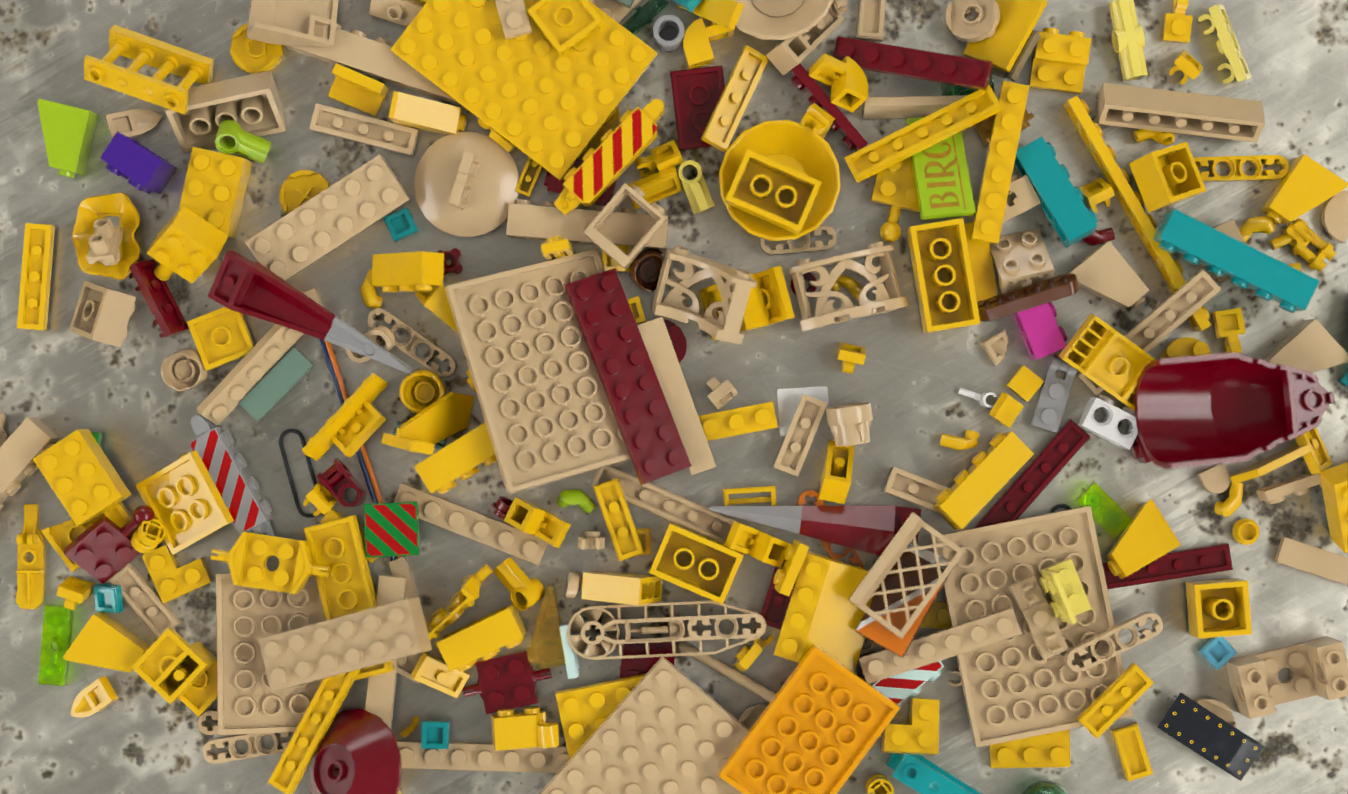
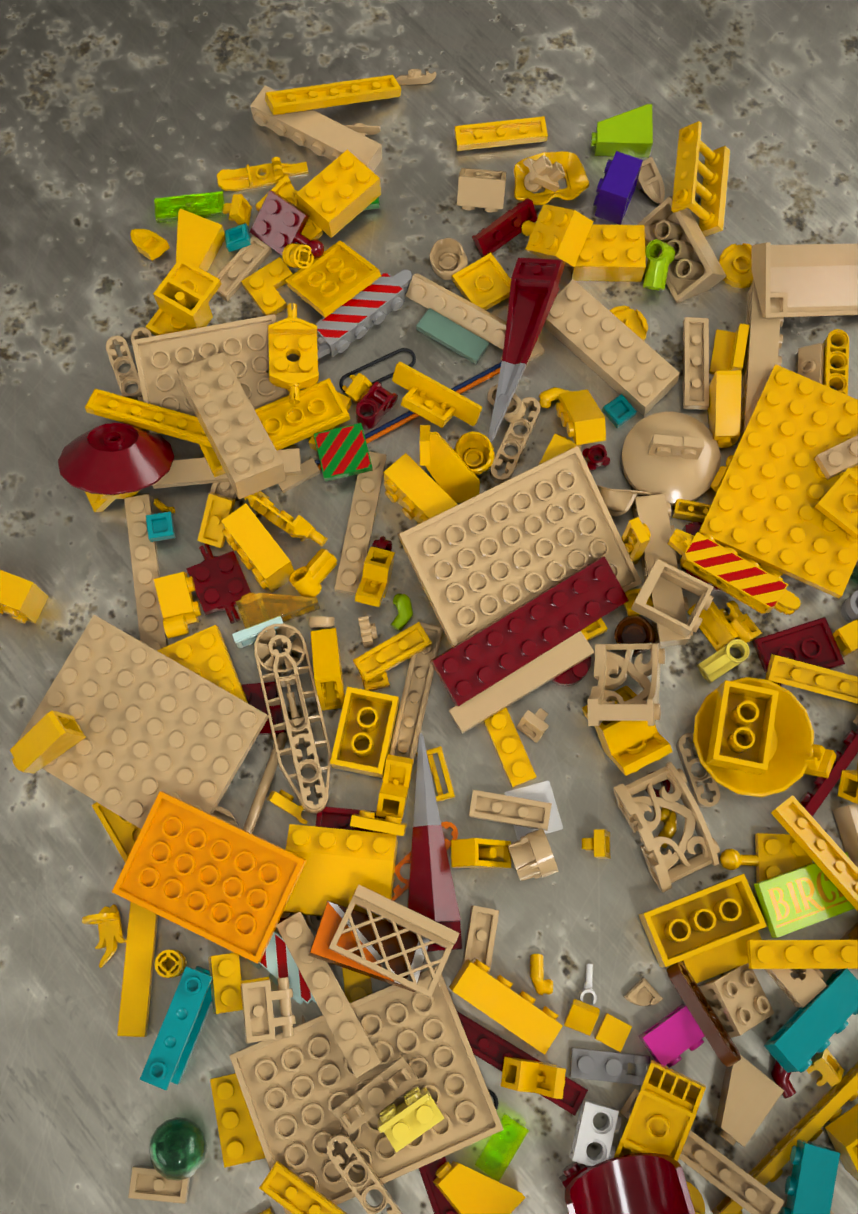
camera: 75 degrees right, 15 degrees down
none -> tan plate [241,977,296,1043]
none -> yellow brick [501,1057,566,1099]
none -> tan piece [597,485,651,516]

